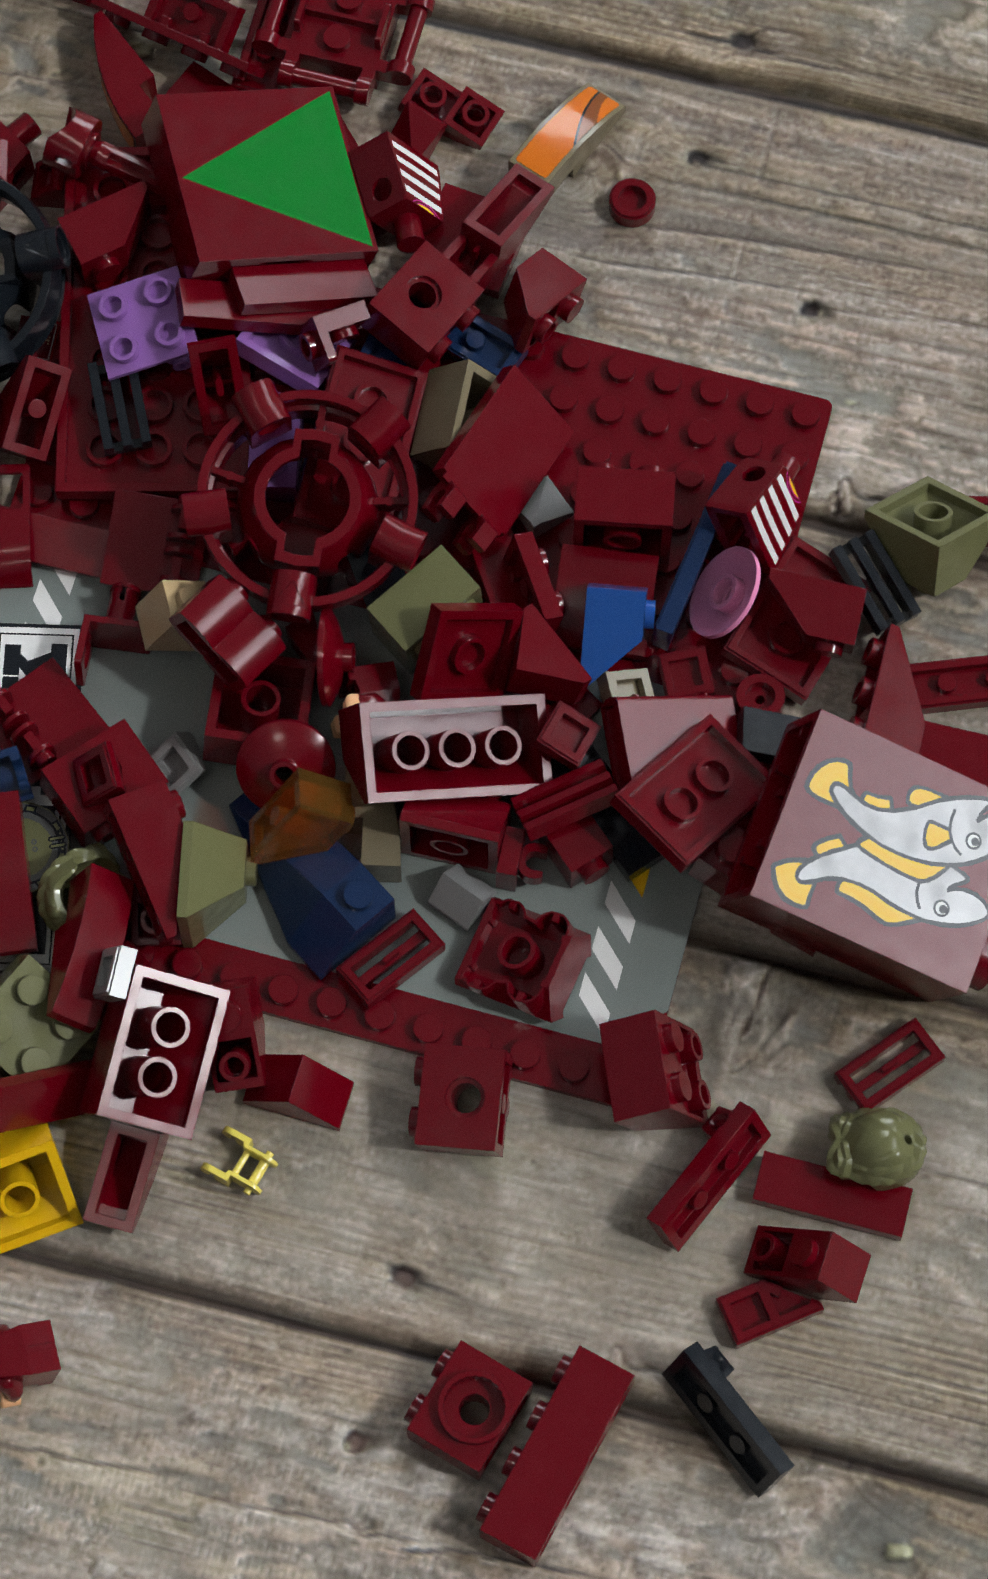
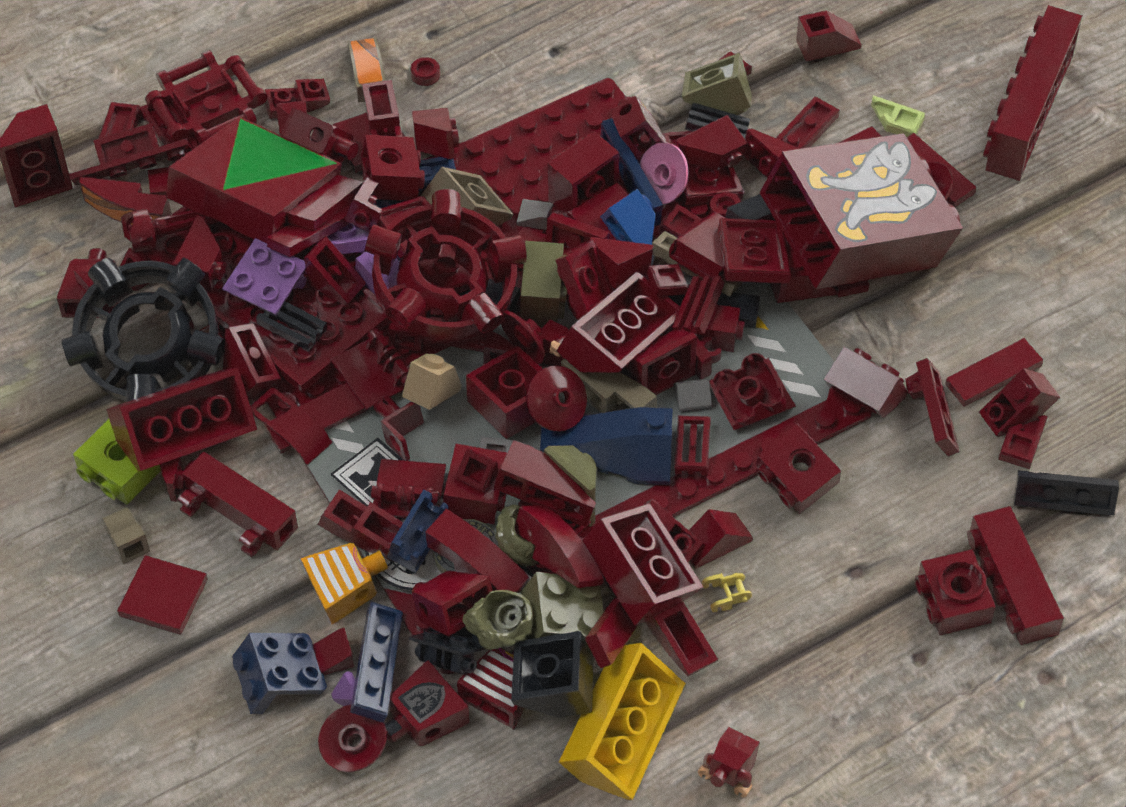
camera: 45 degrees left, 15 degrees down
light grey tile [92,945,138,1002] -> none
dark red brick [169,574,287,692] -> none
clear orange slope [249,768,356,864] -> none
dark red tile [421,364,575,556] -> none
olive hair [826,1107,927,1191] -> none
dark red tile [833,1018,945,1110] -> none

